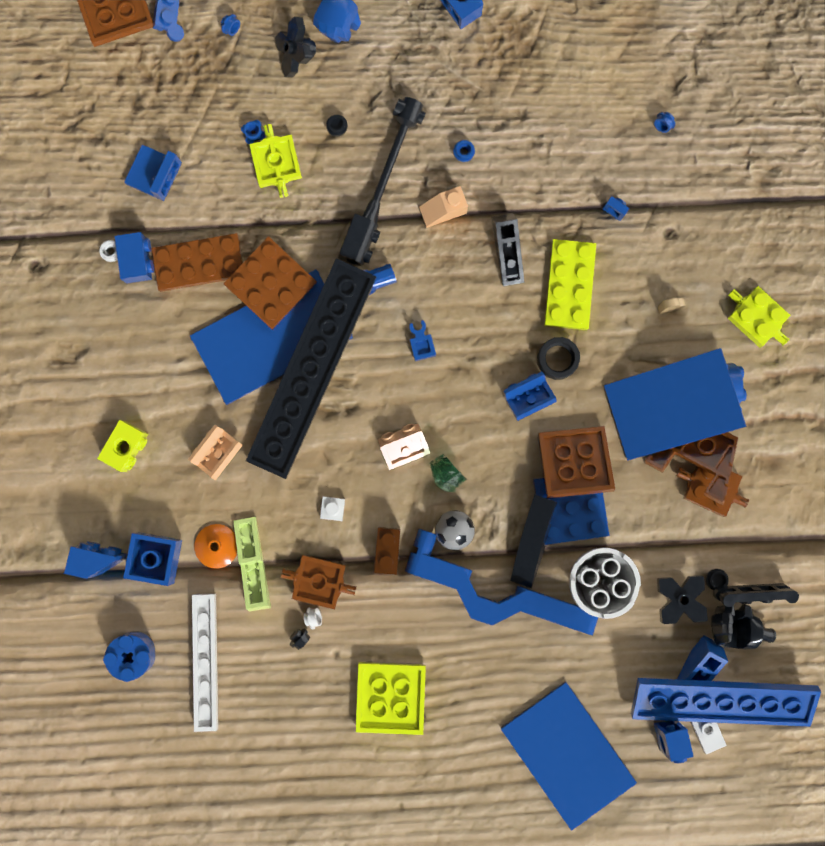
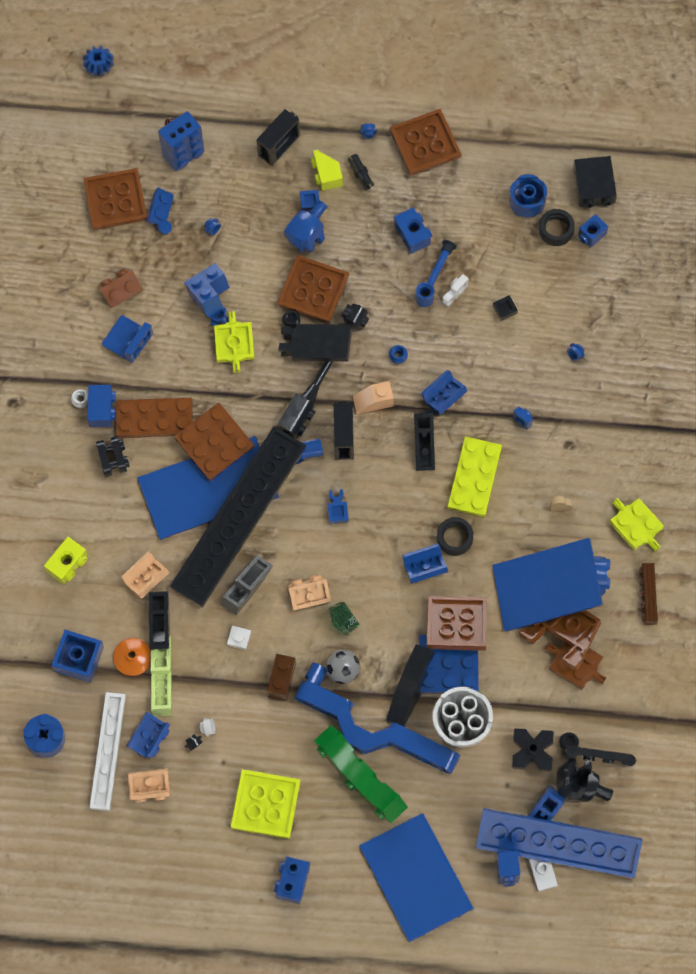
camera: 10 degrees right, 15 degrees down
blue slope [64,541,128,579] -> none
black plant [275,16,316,78] -> none
dark orange plate [281,555,357,610] -> none
none -> black brick [96,436,130,477]
none -> dark orange bracket [98,268,143,308]
none -> blue bracket [126,712,170,759]
none -> light nougat bracket [128,768,170,802]
none -> black slope [148,591,170,650]
none -> blue brick [184,263,230,318]
none -> dark grey slope [221,555,273,616]
none -> blue brick [274,856,310,904]
none -> dark orange plate [277,255,349,324]
none -> black tile [278,324,353,362]
none -> green brick [314,725,408,824]
none -> black brick [333,401,354,460]
none -> blue piece [415,240,456,307]
none -> blue bracket [421,370,468,415]
none -> white plate [442,274,469,307]
none -> black plate [493,295,518,321]
none -> reddish brown piece [639,563,658,625]

